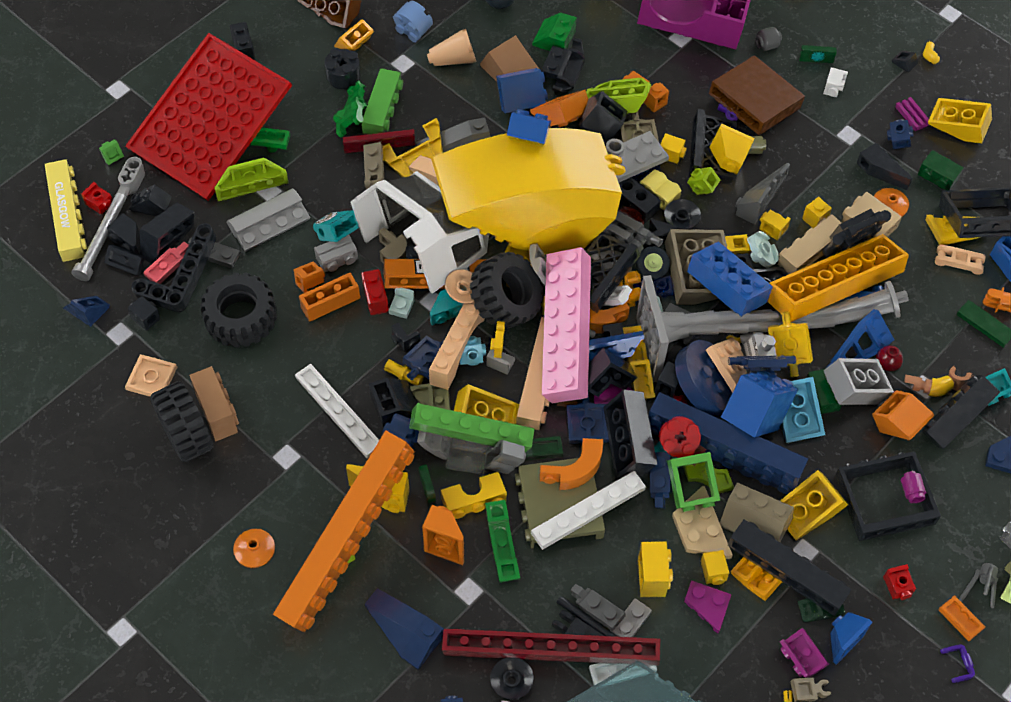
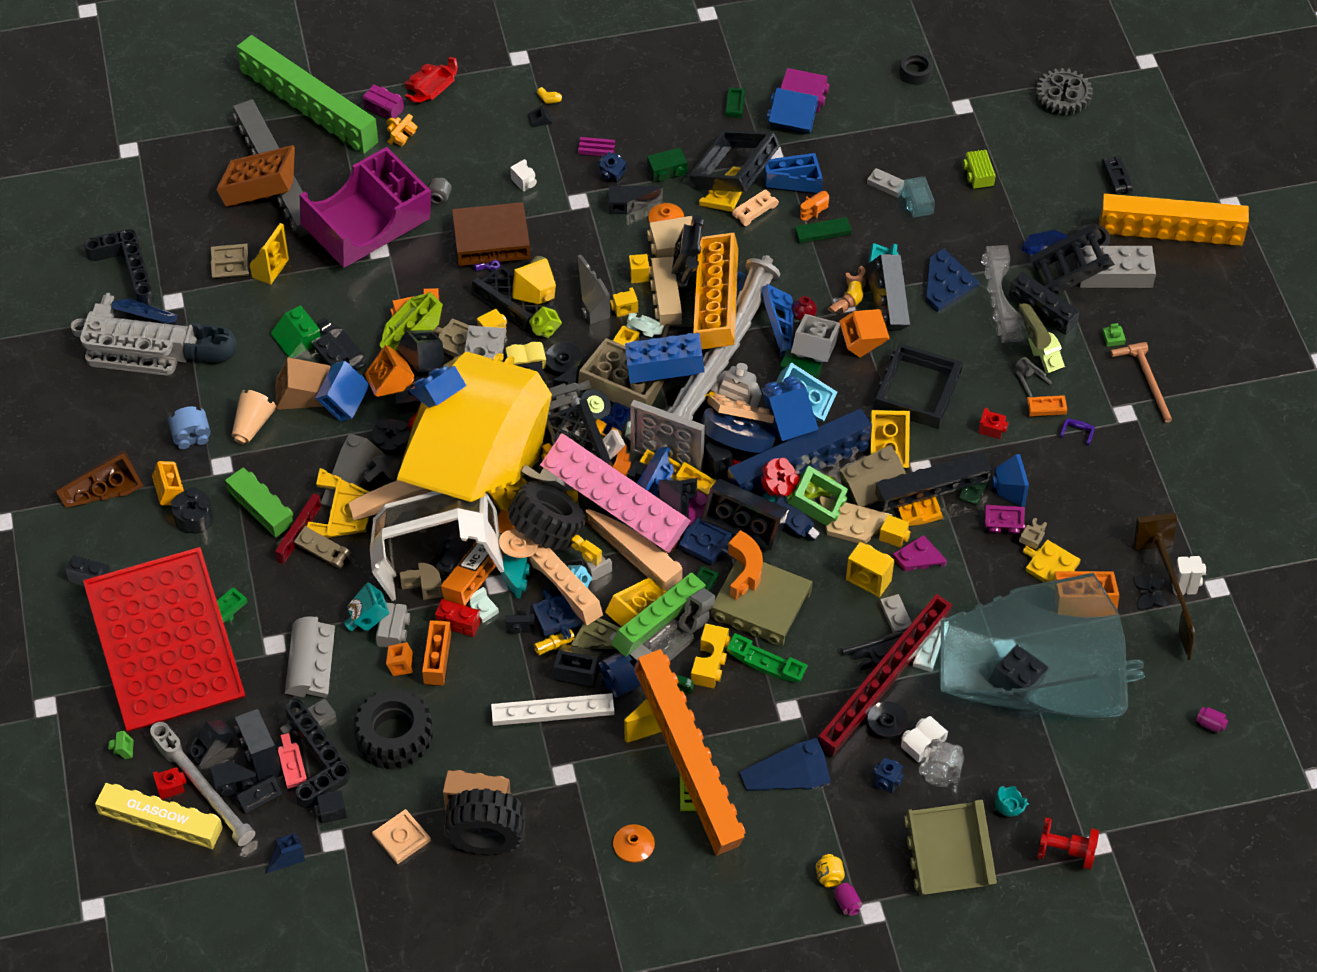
camera: 55 degrees left, 5 degrees down
lime wedge [215,158,288,201] -> none
green animal [333,80,368,138] -> none
orange slope [422,505,464,565] -> none
white plate [531,471,646,550] -> none
dark grey hinge [570,584,626,631] -> none
dark blue plate [728,355,796,371] -> none
yellow plate [768,311,813,377] -> none
dark green tile [799,45,837,63] -> none
magenta brick [901,471,926,503] -> none
yellow slope [928,98,992,143] -> none

